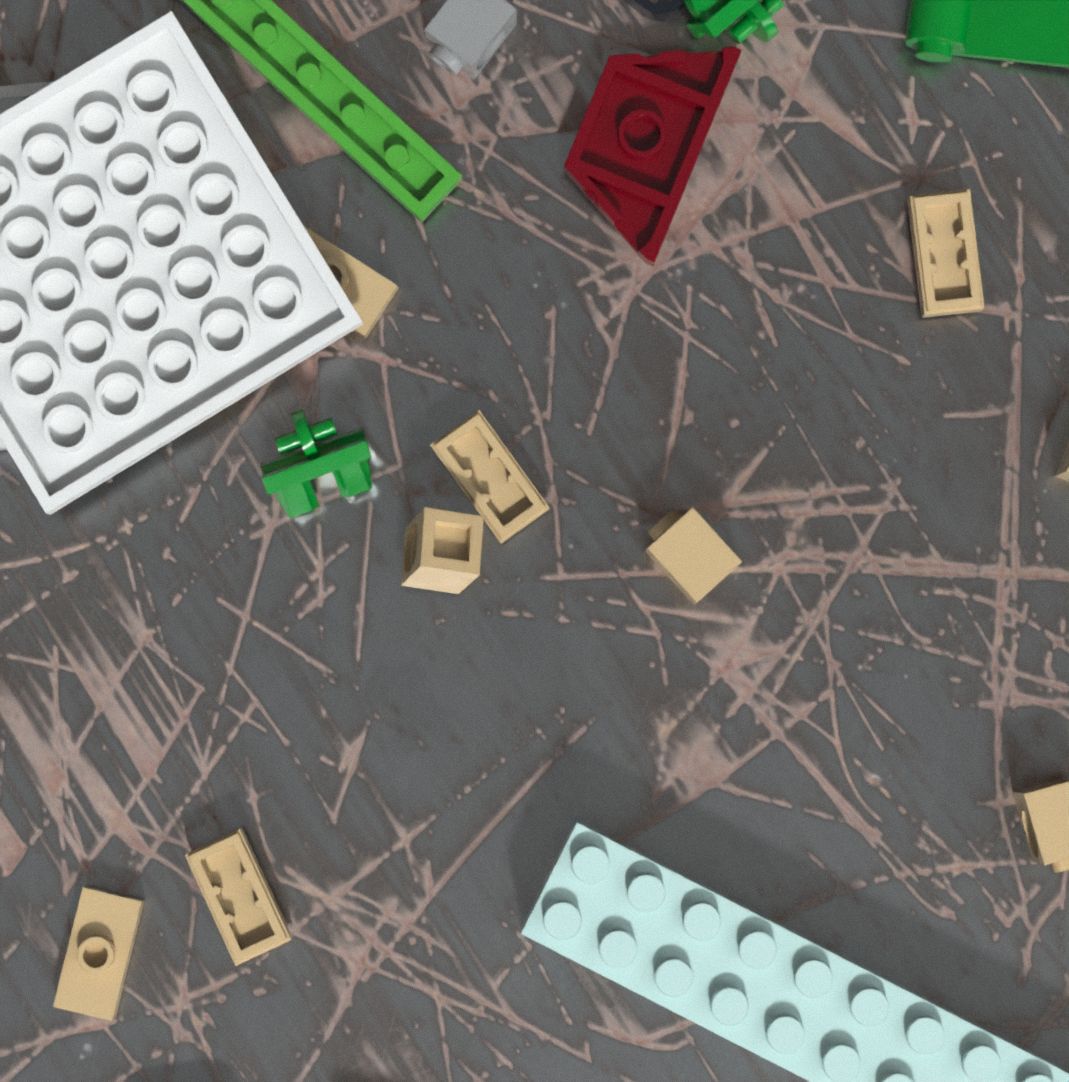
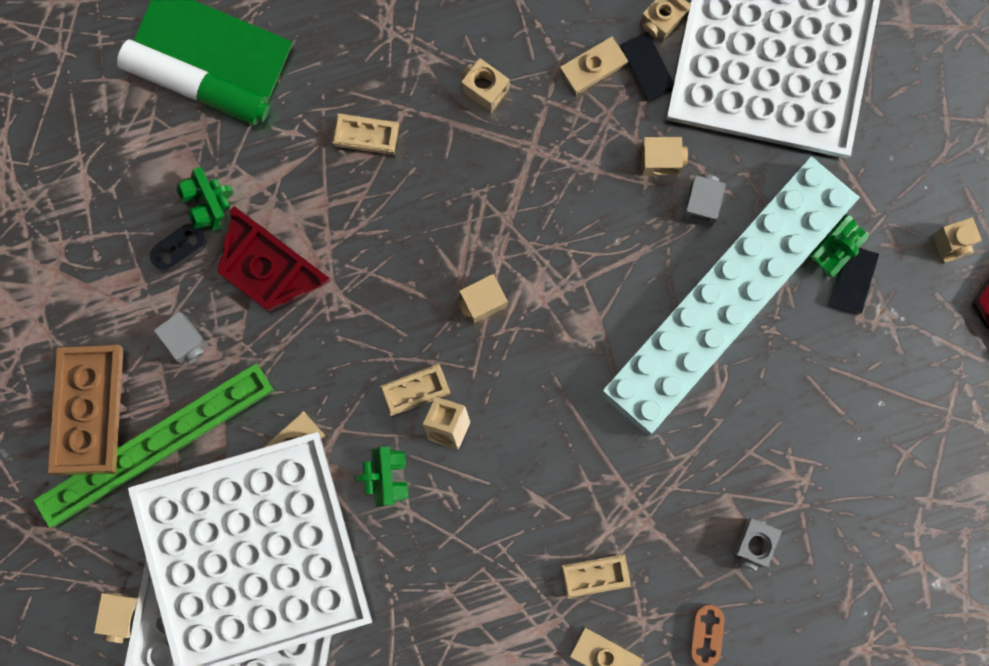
camera: 80 degrees left, 5 degrees down
none -> light grey brick [683,174,726,226]

